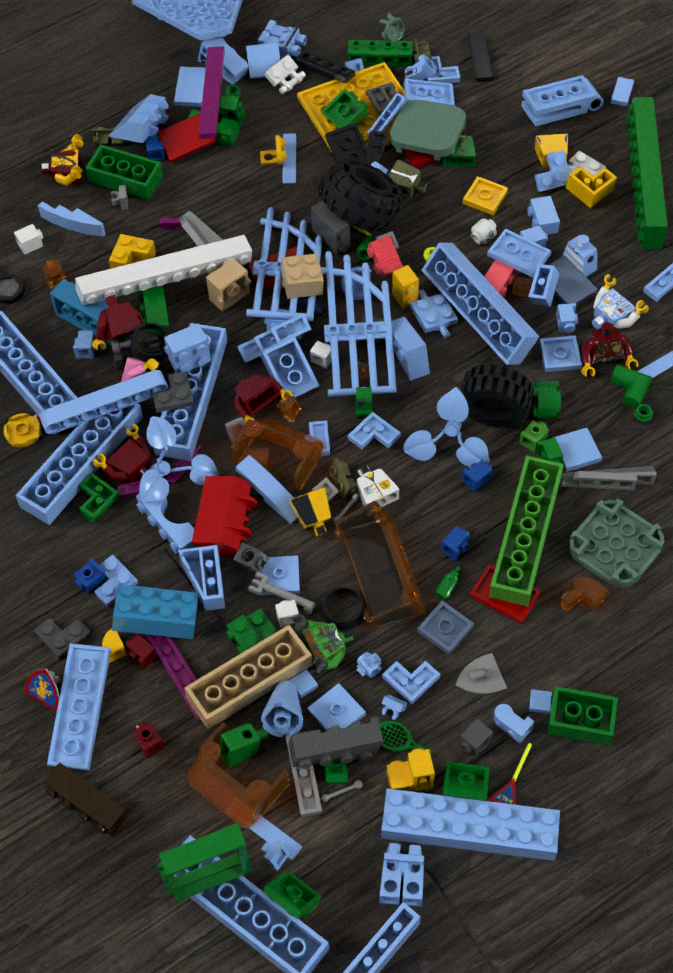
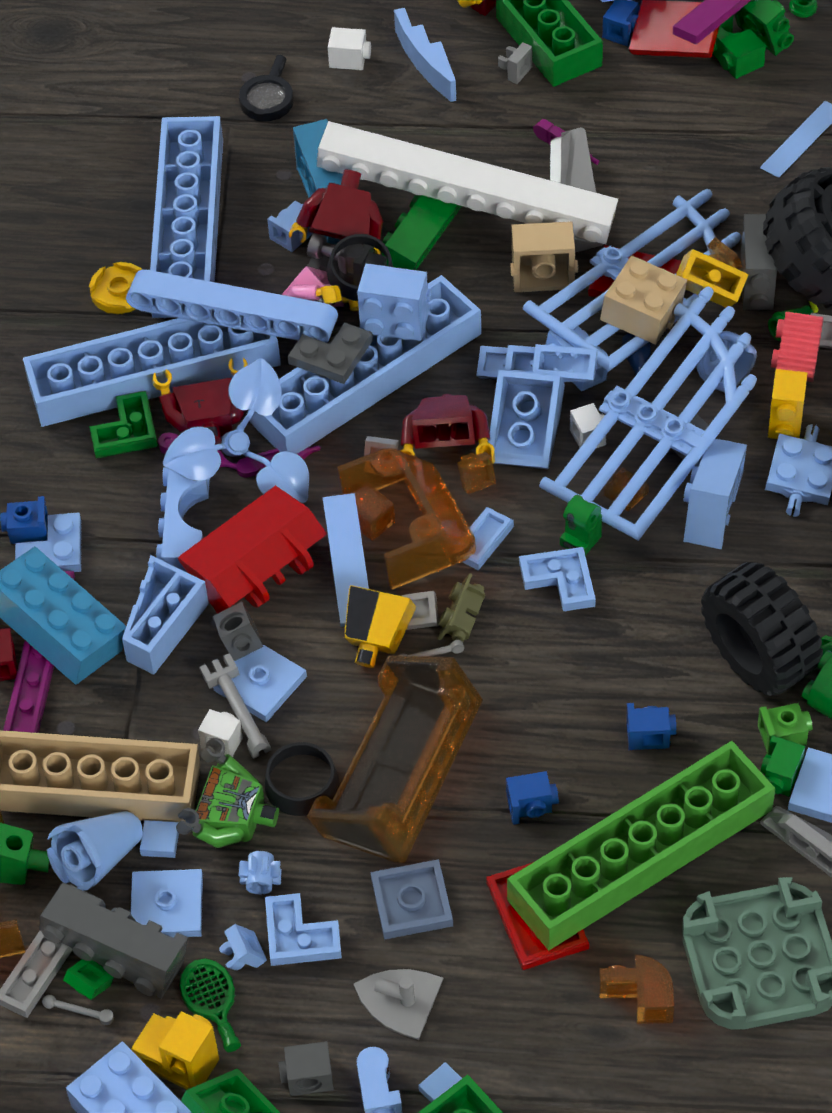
camera: 40 degrees right, 5 degrees down
clear orange brick [41,259,66,289] -> none
yellow brick [109,234,156,269] -> none
green plate [225,608,278,654] -> none
yellow bracket [260,135,287,165] -> none
white torso [357,466,399,514] -> none
light blue plant [403,387,490,467] -> none
green piece [435,566,461,600] -> none
none -> yellow brick [676,249,749,308]
none -> clear orange tile [707,237,743,270]

